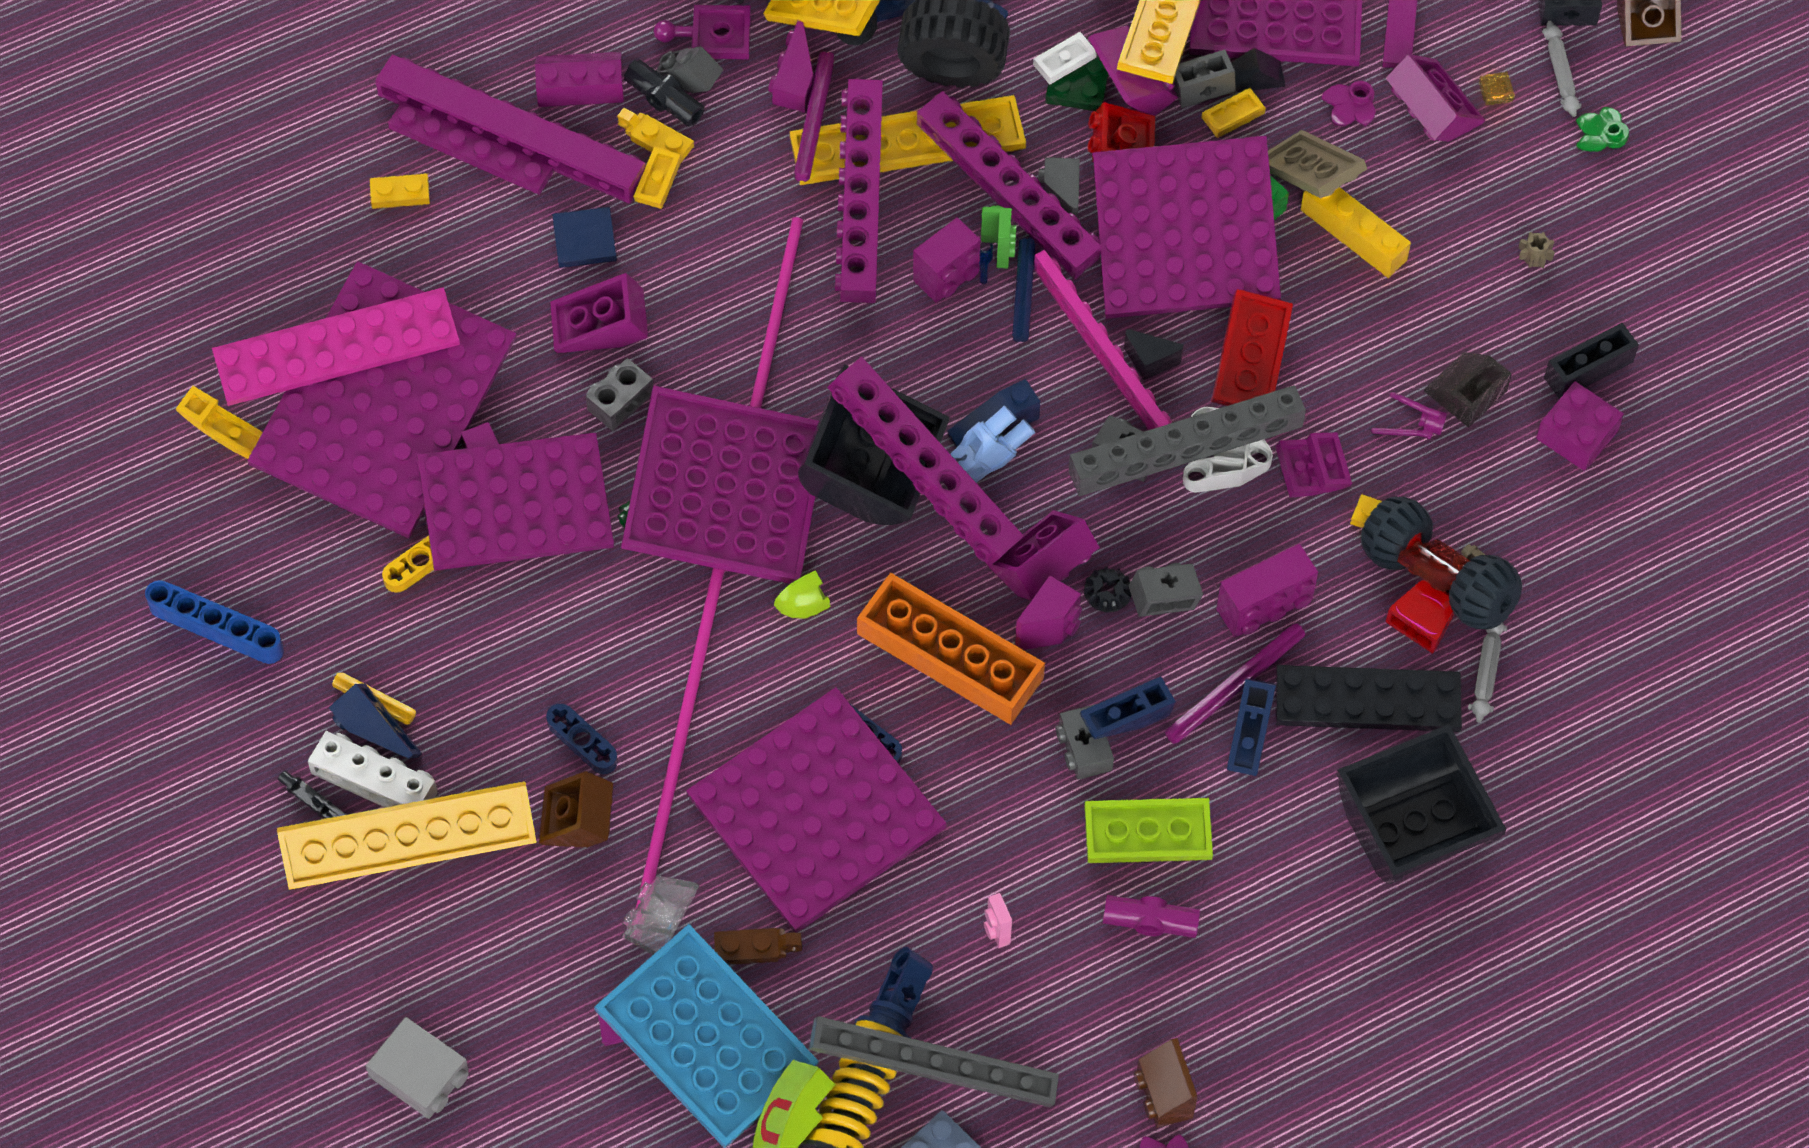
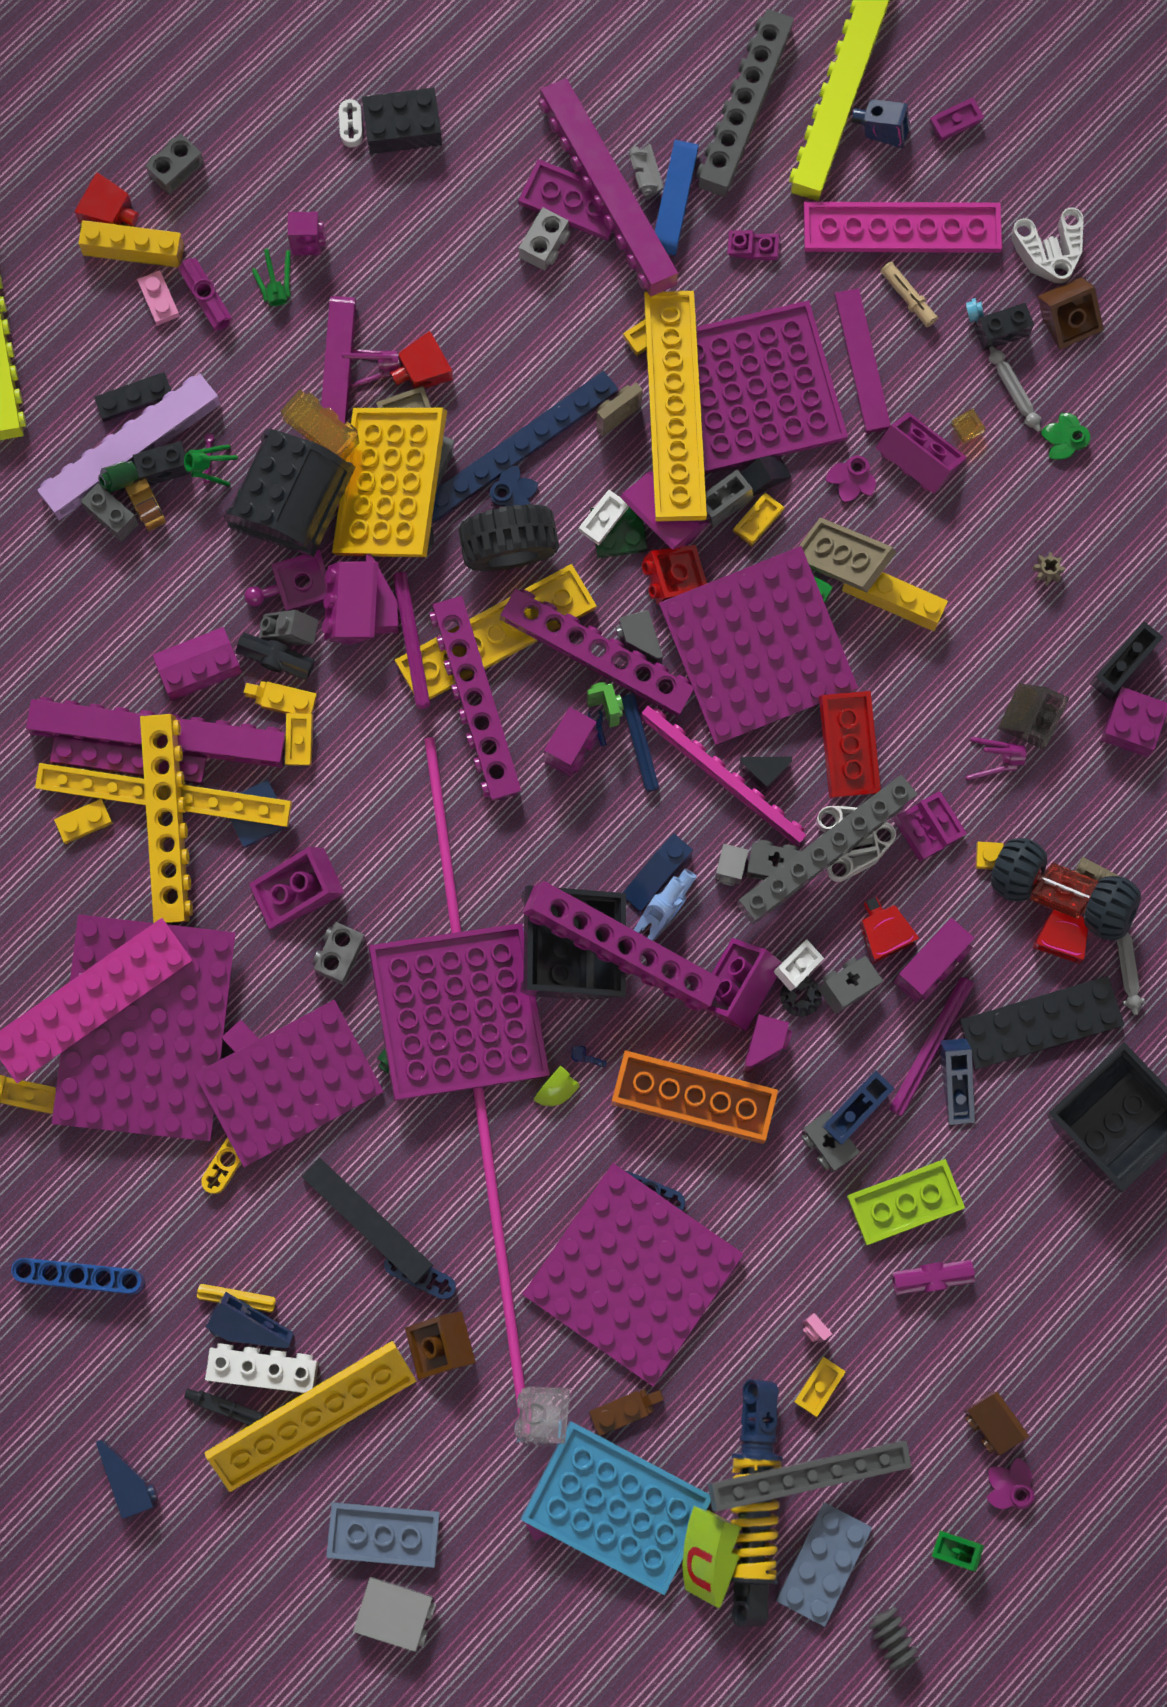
camera: 20 degrees left, 15 degrees up
none -> yellow plate [35,763,292,827]
none -> dark blue slope [95,1440,158,1519]
none -> yellow brick [140,714,193,923]
none -> black tile [302,1158,434,1285]
none -> magenta slope [322,561,378,645]
none -> sand blue plate [326,1502,440,1567]
none -> clear blue hand [571,1046,607,1068]
none -> light grey brick [715,844,748,886]
none -> white plate [773,939,824,991]
none -> yellow plate [794,1357,846,1417]
none -> red torso [860,897,919,964]

